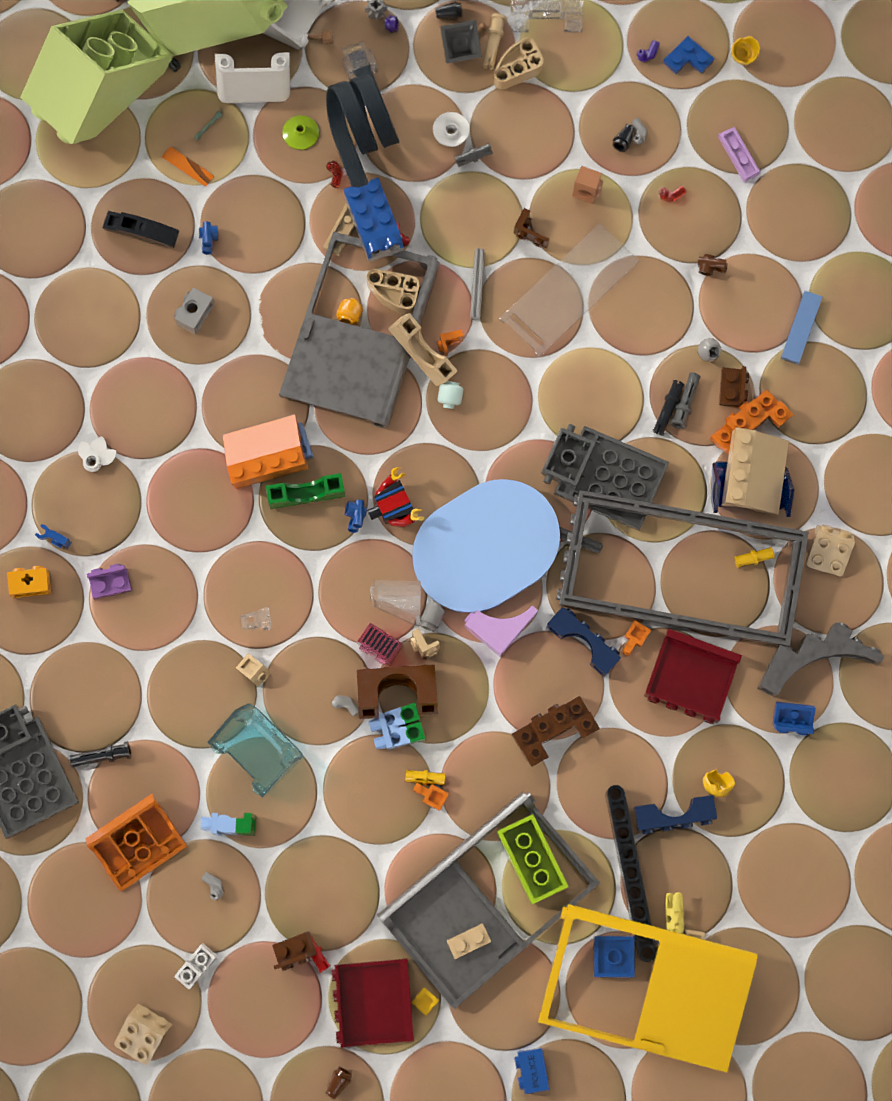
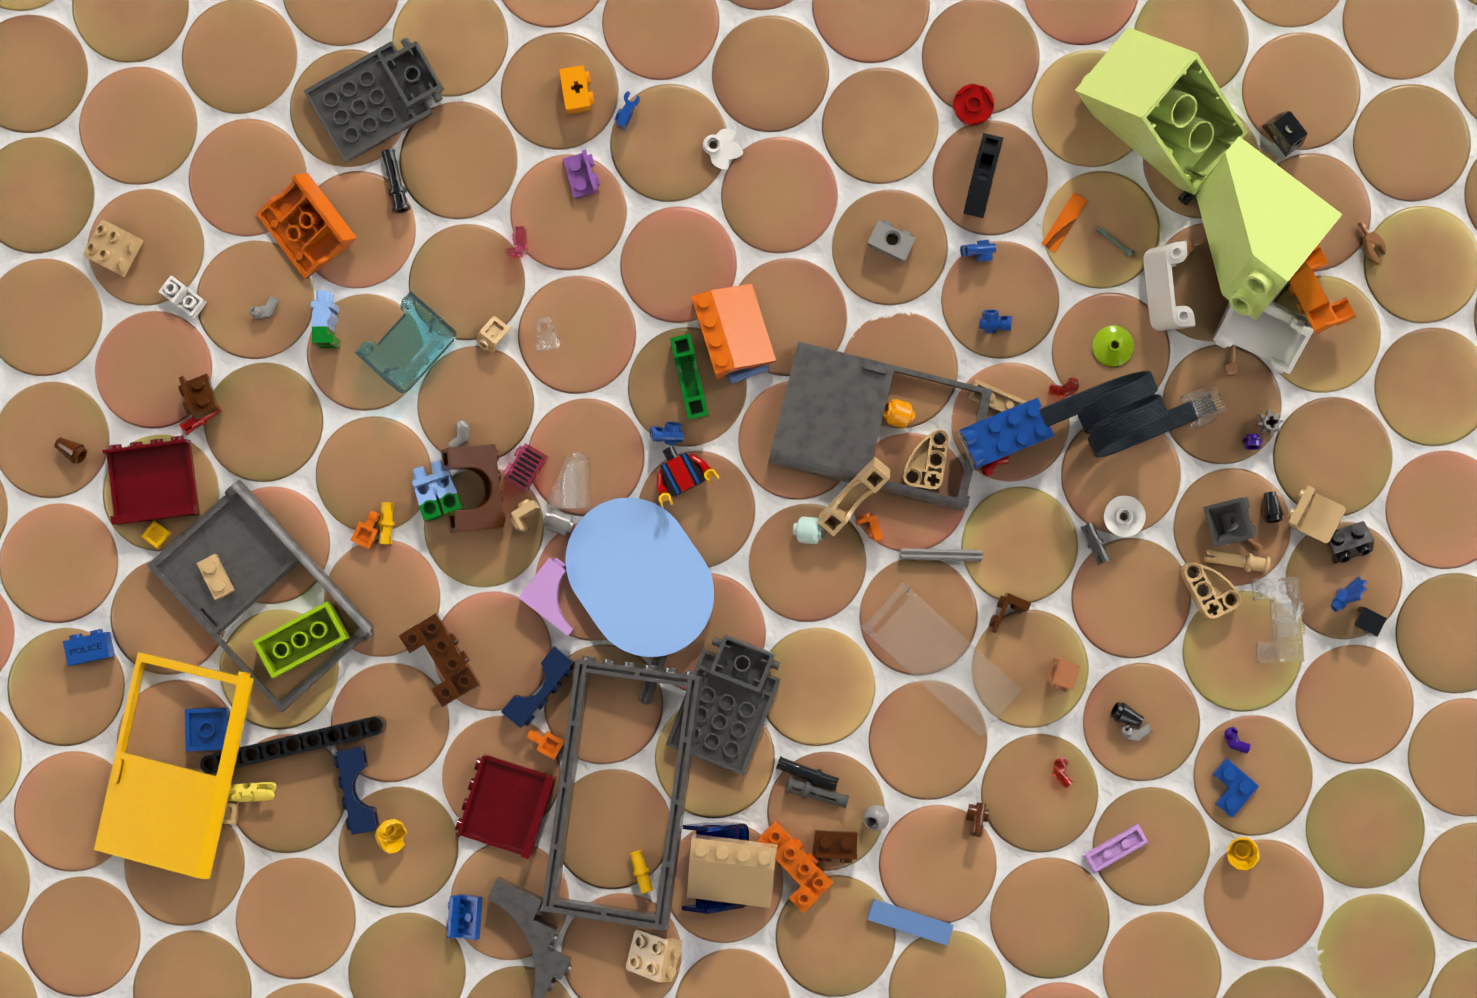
camera: 90 degrees right, 10 degrees up
none -> clear pink bracket [505,226,528,258]
none -> red tile [953,84,994,126]
none -> blue plate [980,309,1012,333]

